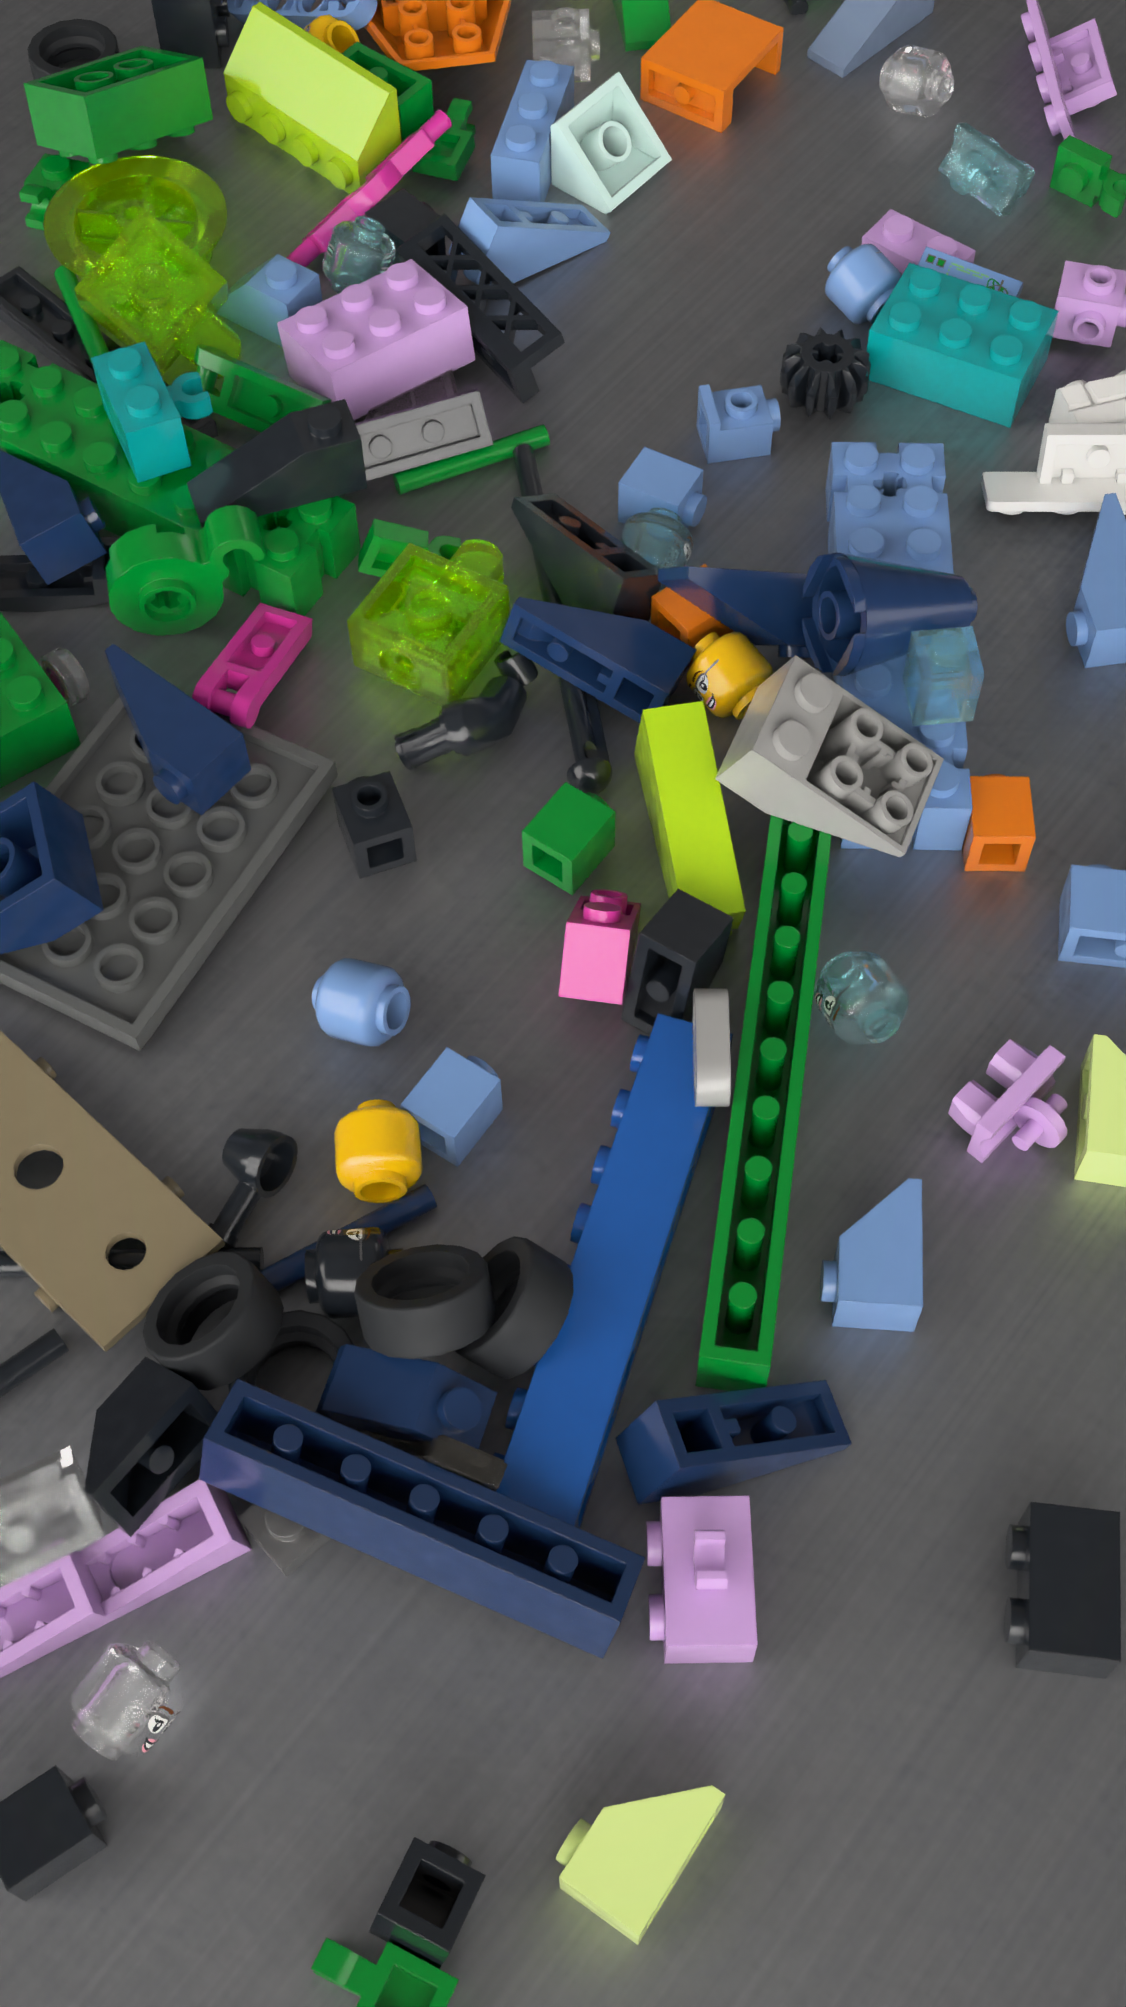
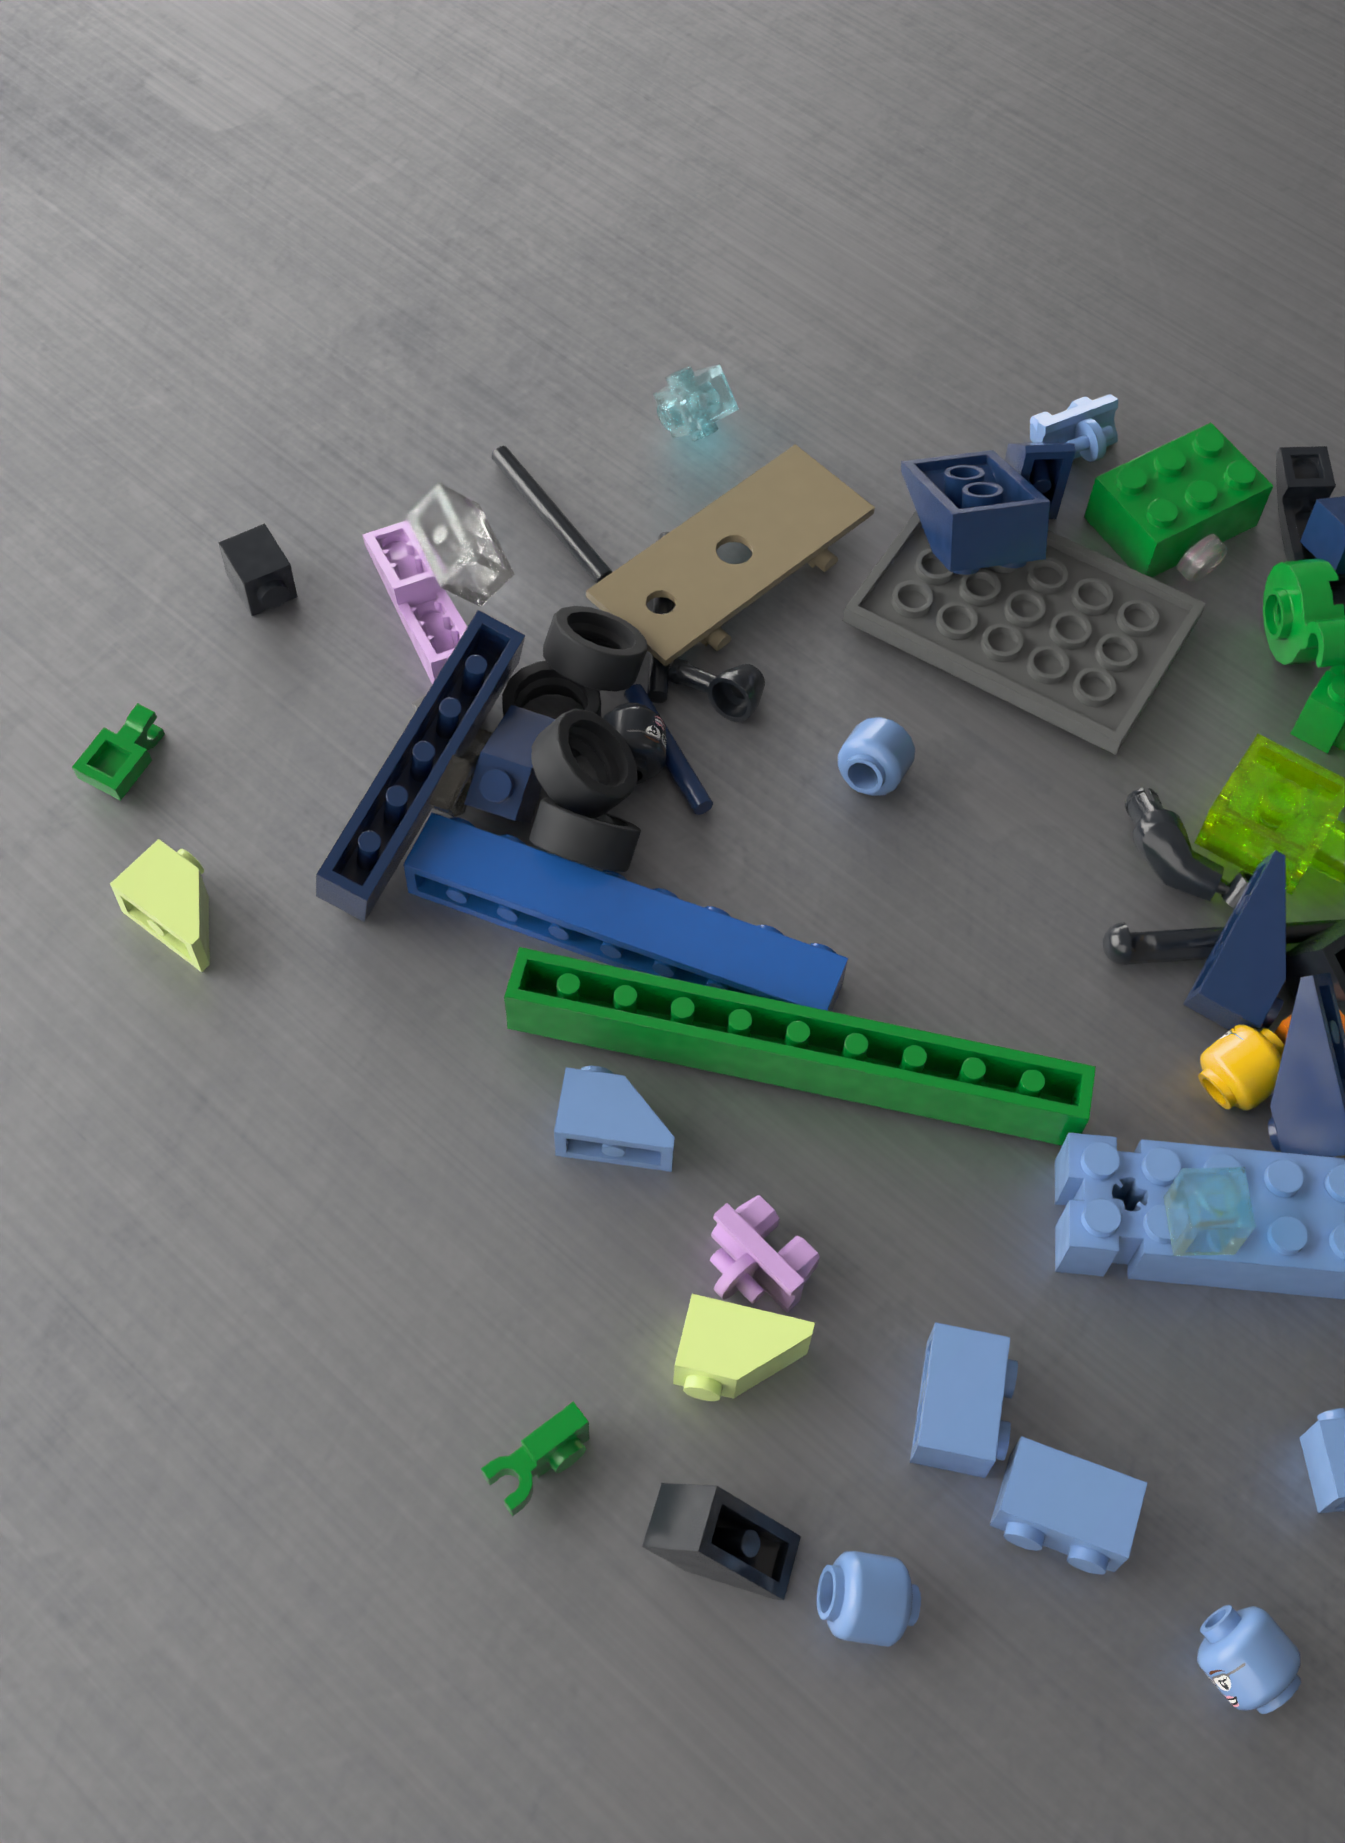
camera: 90 degrees right, 0 degrees up
clear head [71,1640,185,1761] -> none
black slope [84,1356,218,1537] -> none
dark blue slope [105,644,251,816] -> none
dark pink plate [192,603,313,729] -> none
black brick [332,771,417,879] -> none
yellow head [334,1099,423,1203] -> none
black brick [369,1837,486,1969] -> none
medium blue brick [400,1047,503,1167] -> none
green brick [522,782,616,896] -> none
slope [559,889,641,1005] -> none
dark blue slope [615,1380,852,1505] -> none
black slope [621,889,734,1035] -> none
lime slope [634,701,746,936] -> none
lavender brick [646,1496,758,1664] -> none
light grey beam [693,988,731,1107] -> none
light grey slope [715,655,944,857] -> none
dark blue cone [802,552,978,676] -> none
clear light blue head [814,951,910,1046] -> none
orange brick [962,774,1036,872] -> none
black brick [1004,1502,1121,1679] -> none

